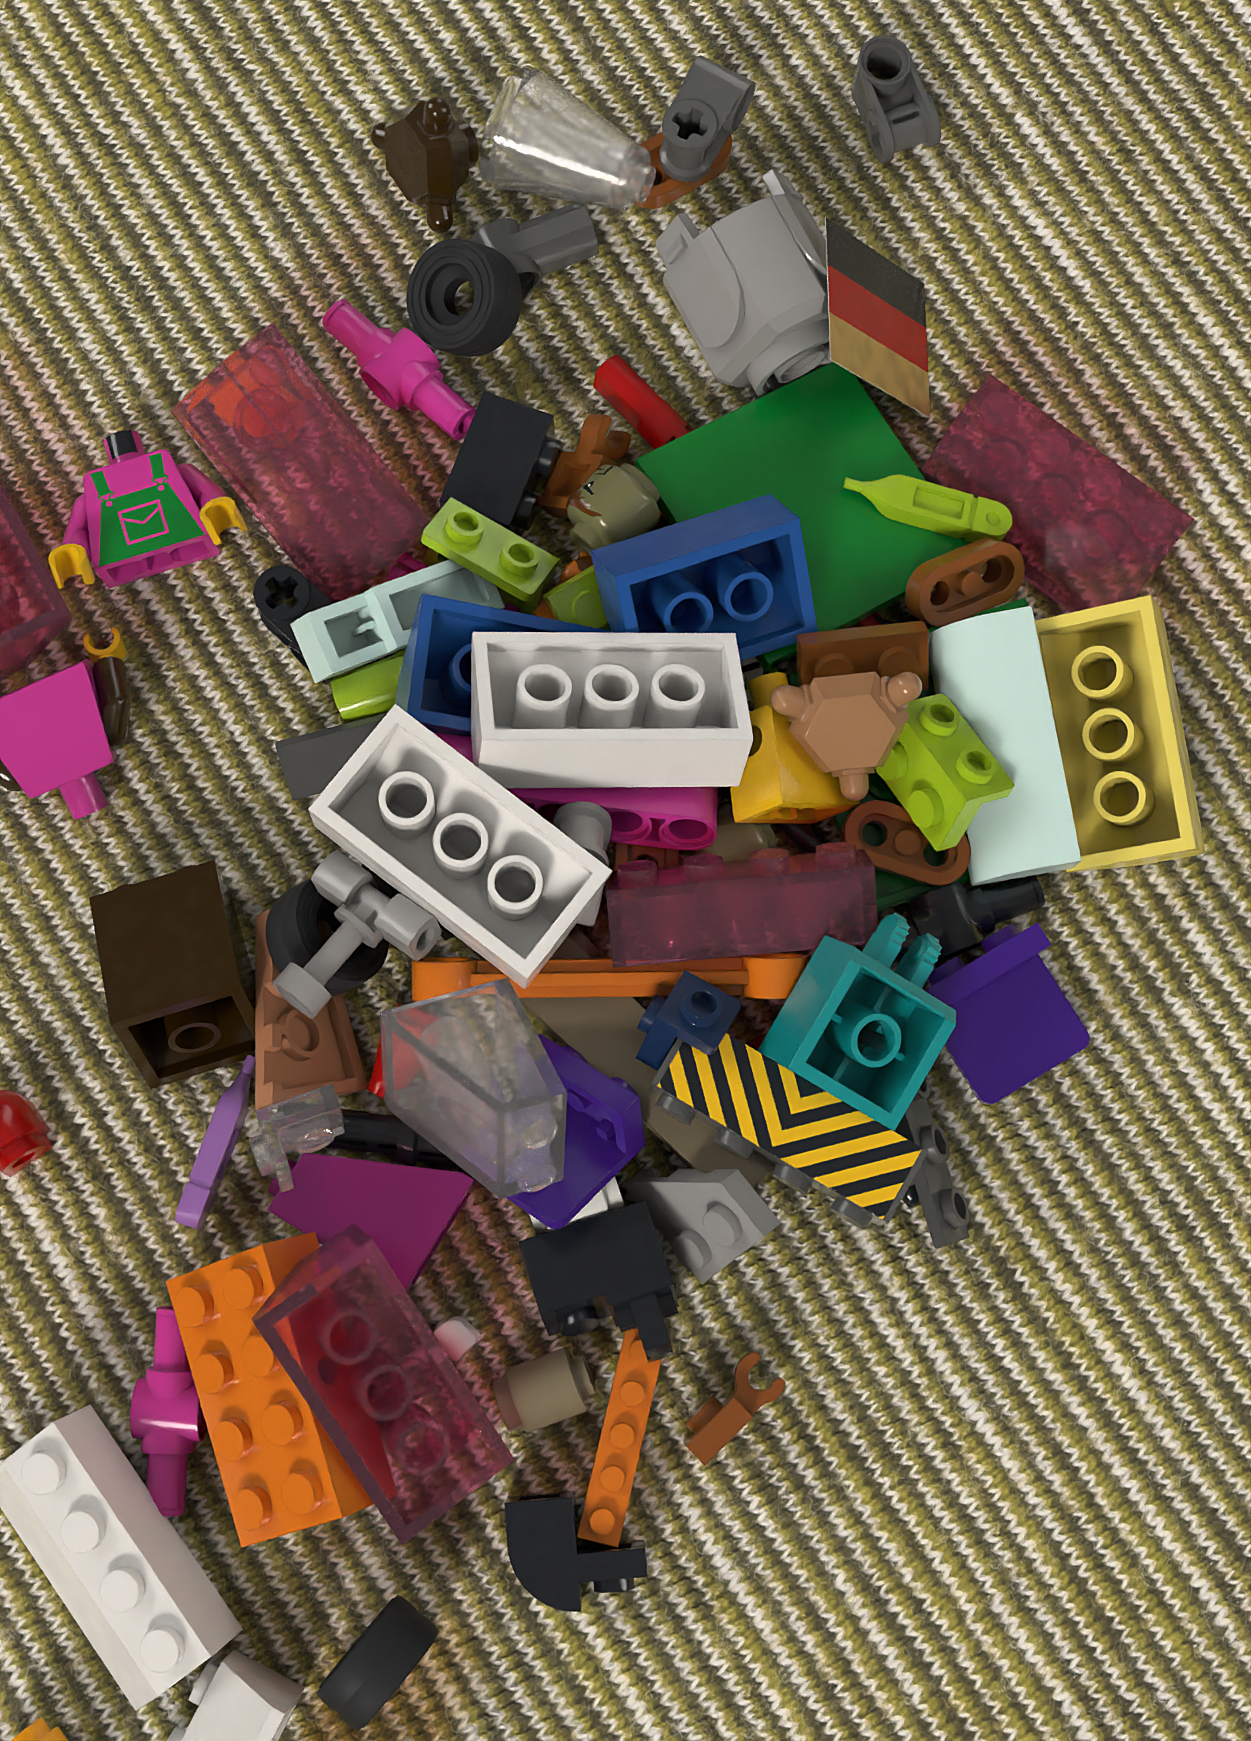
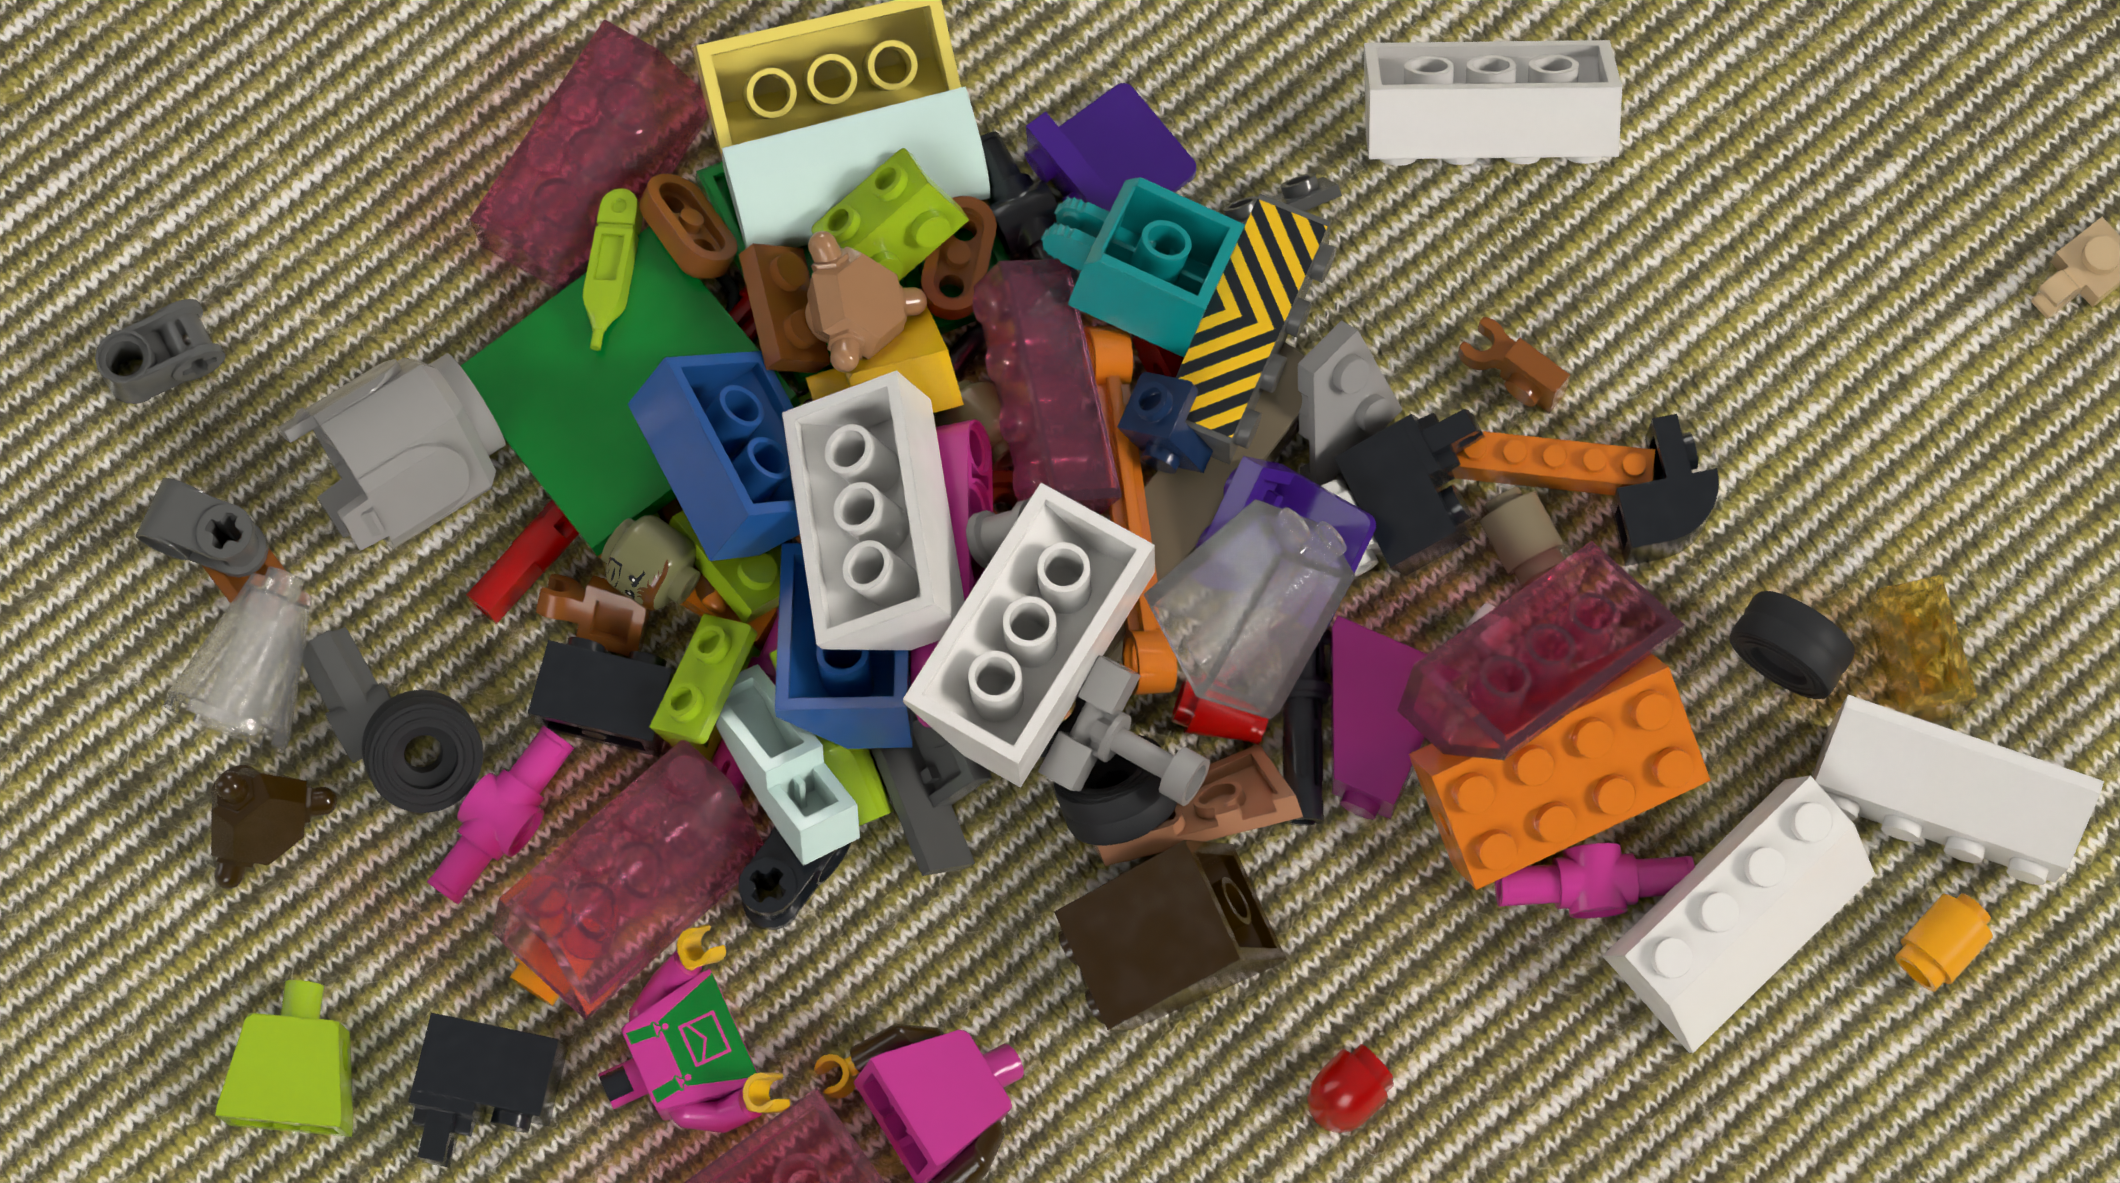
camera: 90 degrees left, 5 degrees down
medium lavender piece [175,1055,255,1230] -> none
clear bracket [249,1084,345,1193] -> none
sticker [825,217,930,418] -> none
none -> lime torso [215,980,353,1137]
none -> black hinge [408,1013,568,1168]
none -> white slope [1364,40,1622,166]

